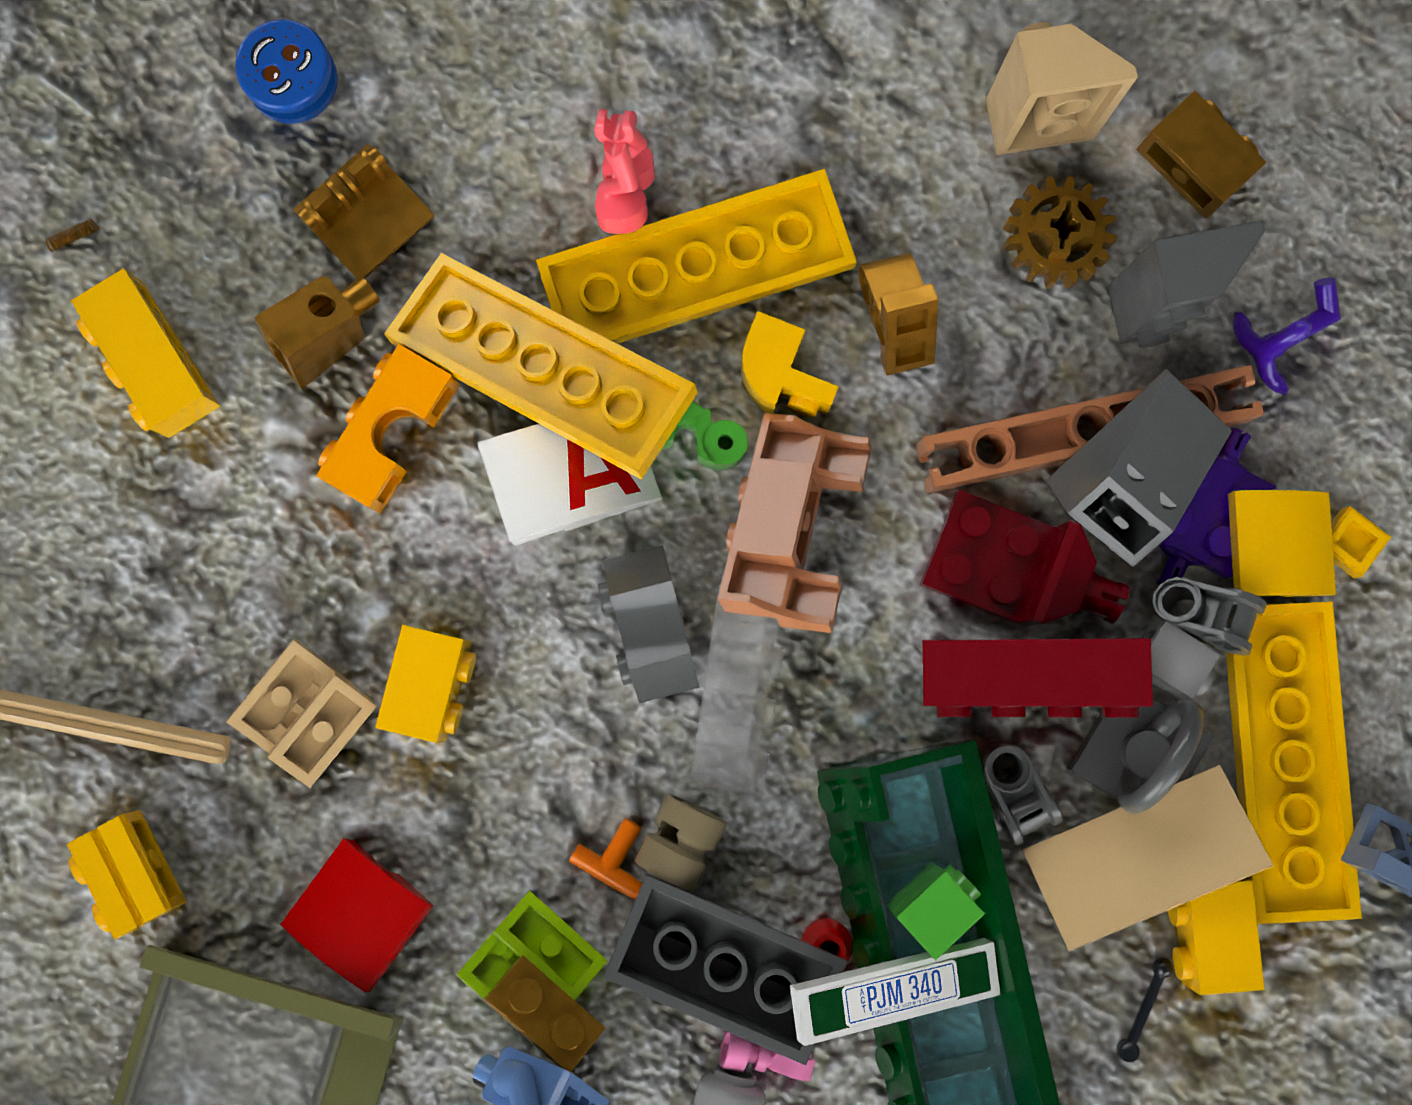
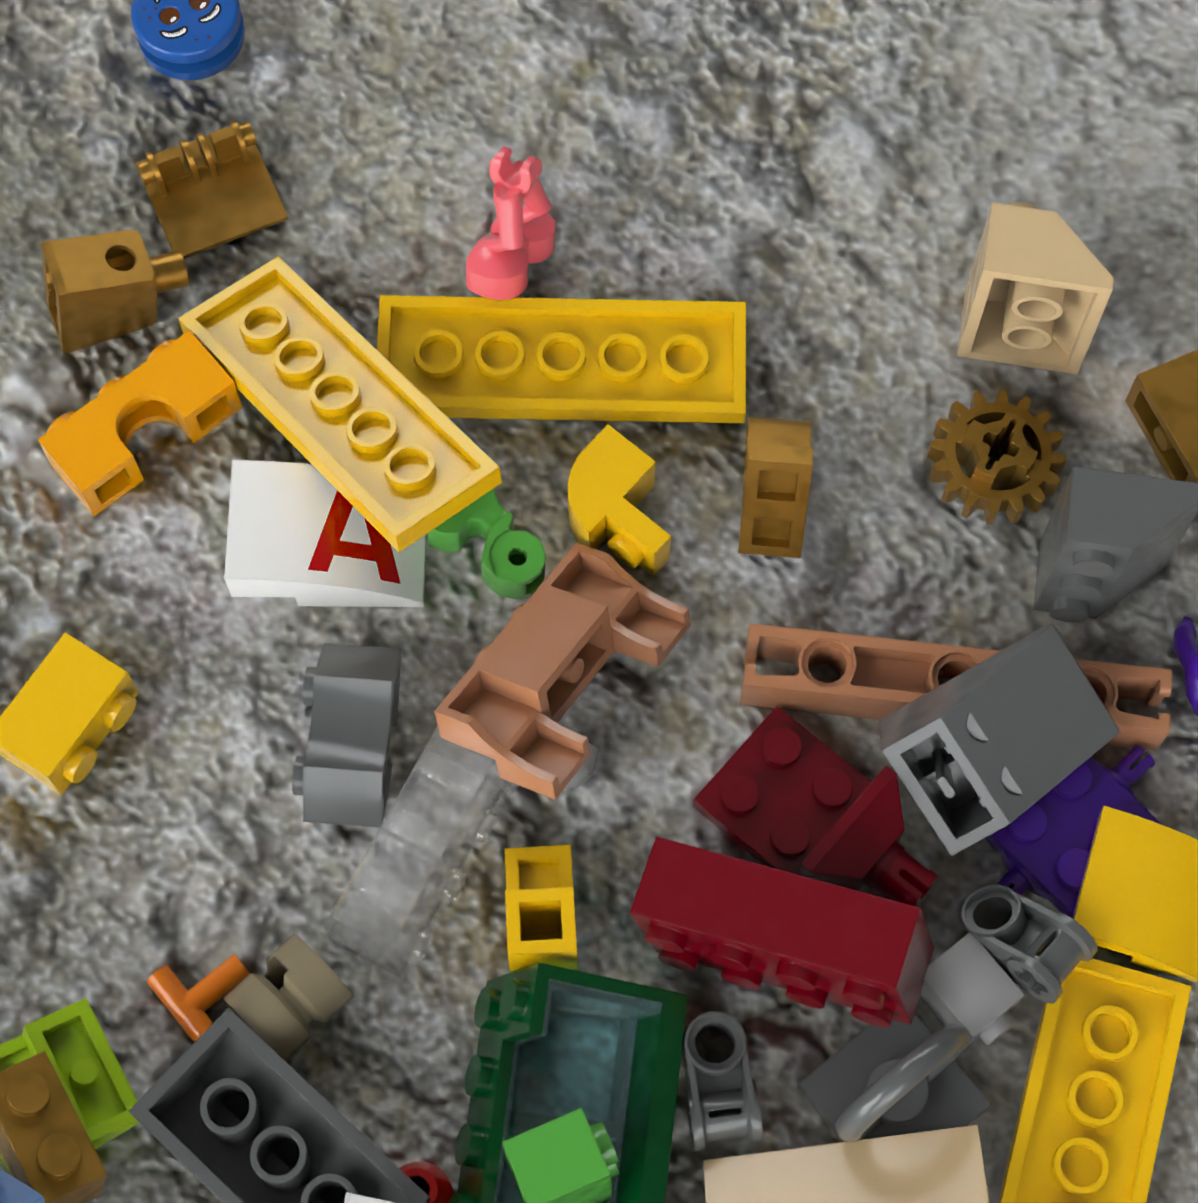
camera: 20 degrees right, 15 degrees down
none -> yellow brick [504,844,578,973]

